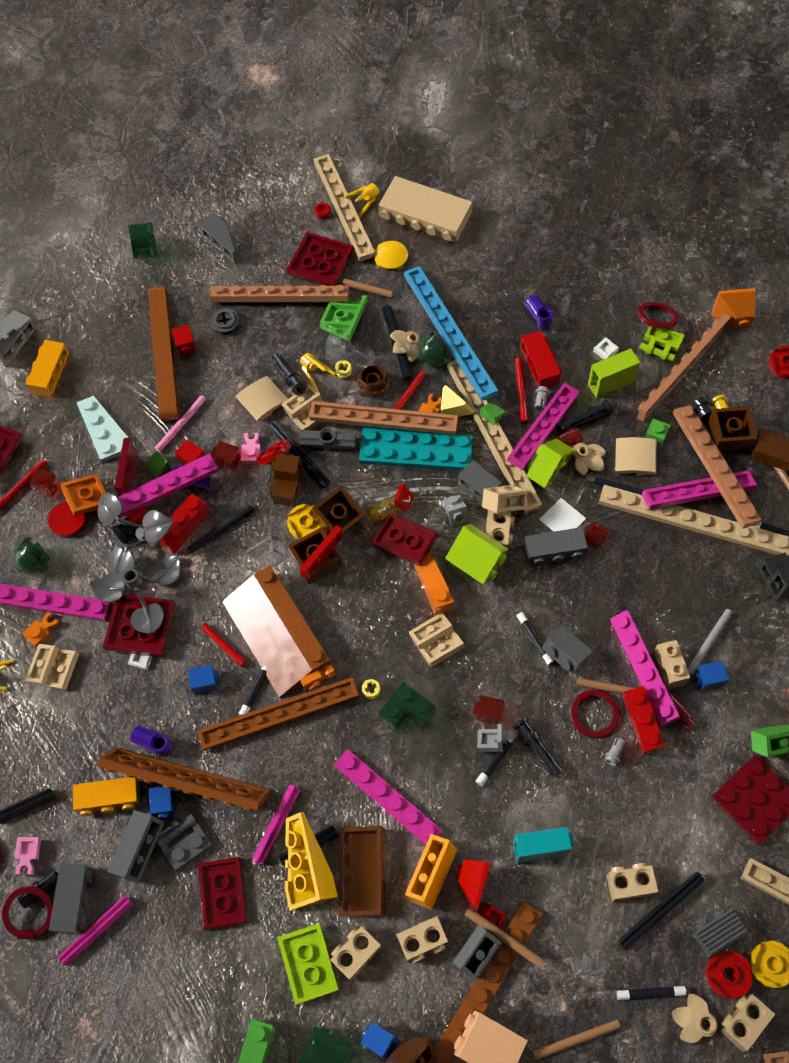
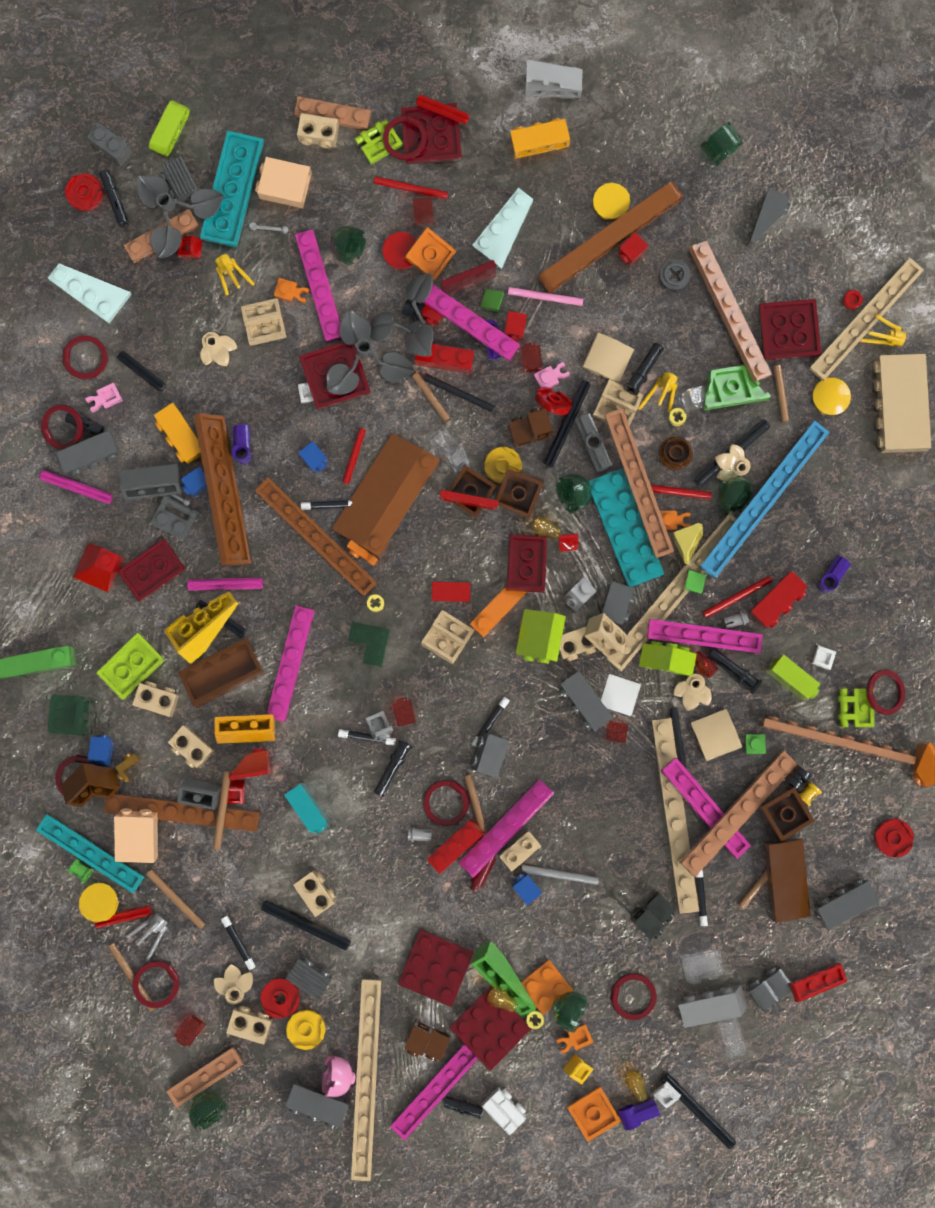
camera: 60 degrees right, 20 degrees up
none -> red slope [73,543,124,593]
none -> pearl gold bracket [115,753,142,783]
none -> tan plate [200,332,237,366]
none -> medium nougat bar [412,372,450,422]
none -> red tile [432,582,470,602]
none -> clear green cylinder [556,473,592,513]
none -> yellow tile [593,183,631,221]

